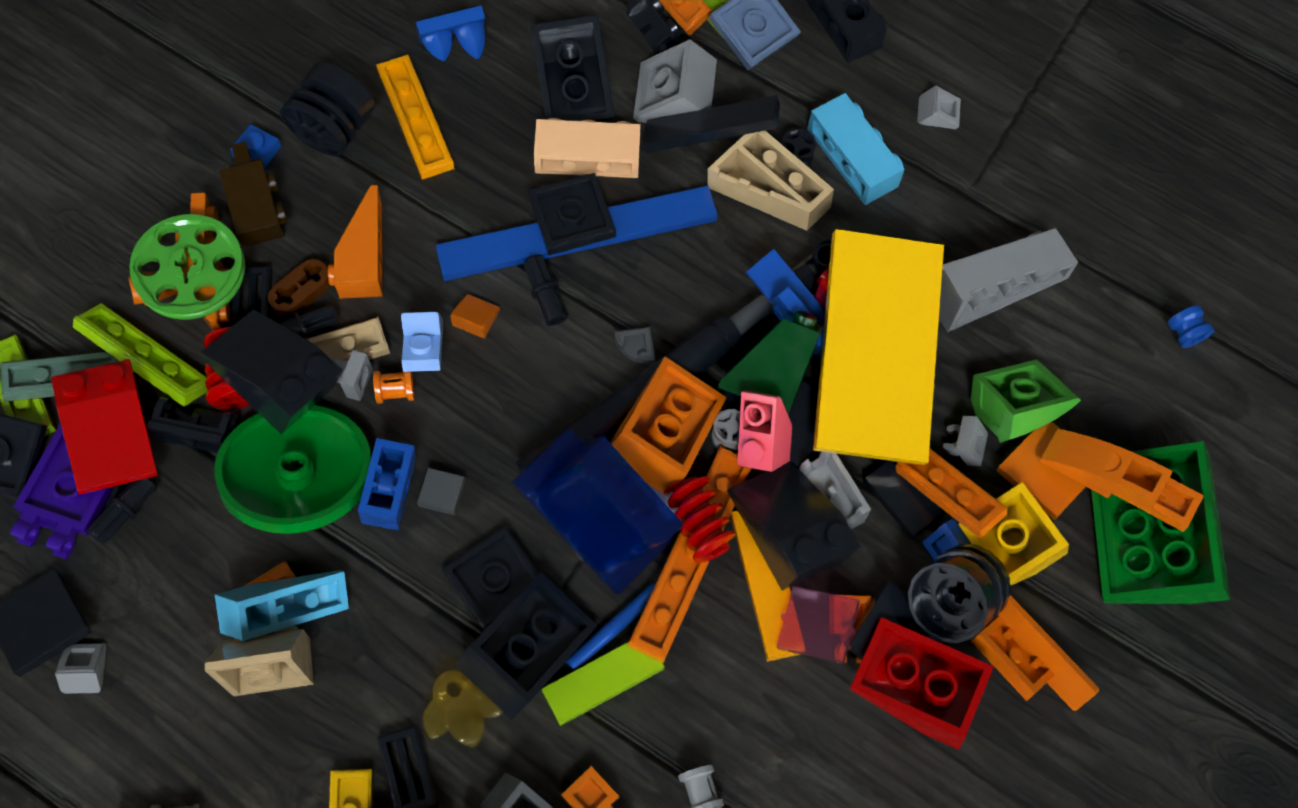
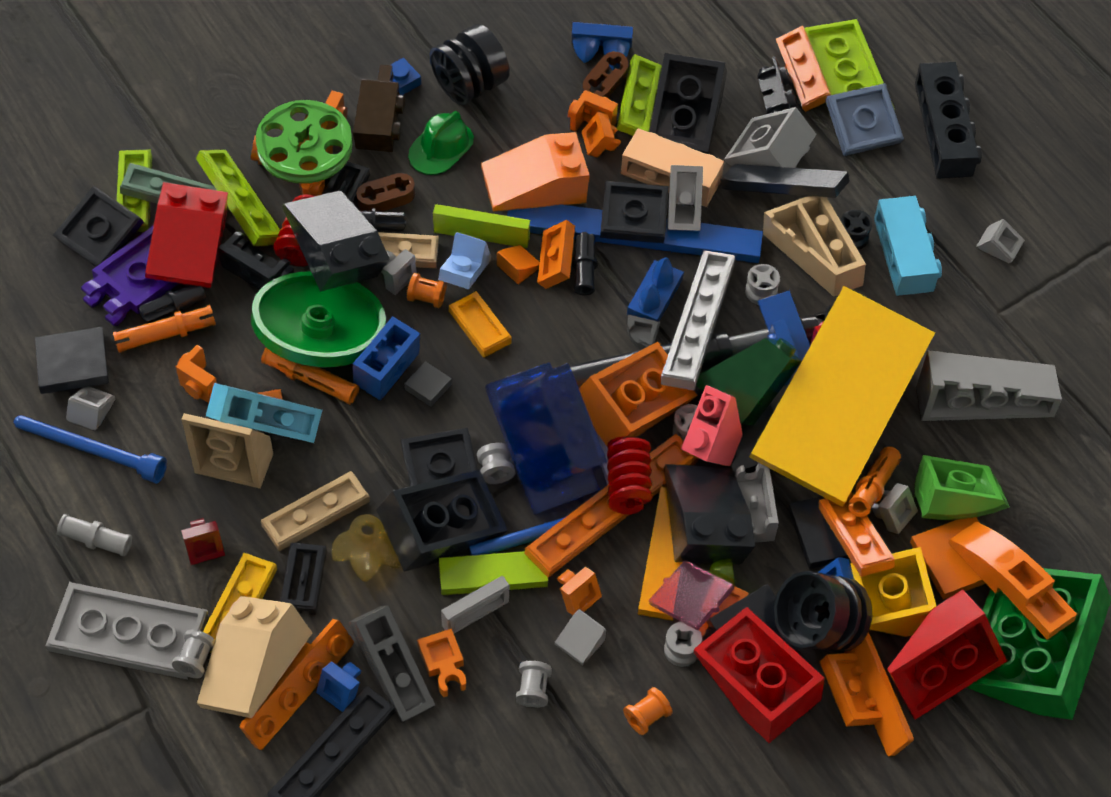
camera: 25 degrees right, 10 degrees down
orange slope [328,185,383,299] -> none
light orange tile [376,54,455,180] -> none
none -> blue piece [14,415,167,484]
none -> orange pin [113,305,216,353]
none -> orange bracket [176,345,217,403]
none -> dark red tile [181,518,225,565]
none -> orange pin [261,348,359,405]
none -> tan tile [261,471,370,552]
none -> green piece [408,111,474,175]
none -> lime tile [433,204,530,248]
none -> light grey tile [441,575,509,633]
none -> light orange tile [449,291,512,358]
none -> light grey wheel [477,443,515,484]
none -> orange slope [481,132,590,211]
none -> orange plate [537,220,575,289]
none -> light grey slope [555,609,606,666]
none -> orange tile [557,567,602,615]
none -> orange bracket [568,90,618,132]
none -> orange tile [581,112,621,157]
none -> reddish brown beam [582,51,628,98]
none -> lime tile [616,54,662,136]
none -> orange bush [623,687,673,735]
none -> blue tile [627,257,684,322]
none -> light grey tile [661,250,735,390]
none -> light grey wheel [664,622,702,667]
none -> light grey slope [668,165,703,231]
none -> clear neon green hinge [709,558,735,586]
none -> light grey wheel [745,264,780,305]
none -> orange pin [848,447,901,517]
none -> red slope [887,590,1007,720]

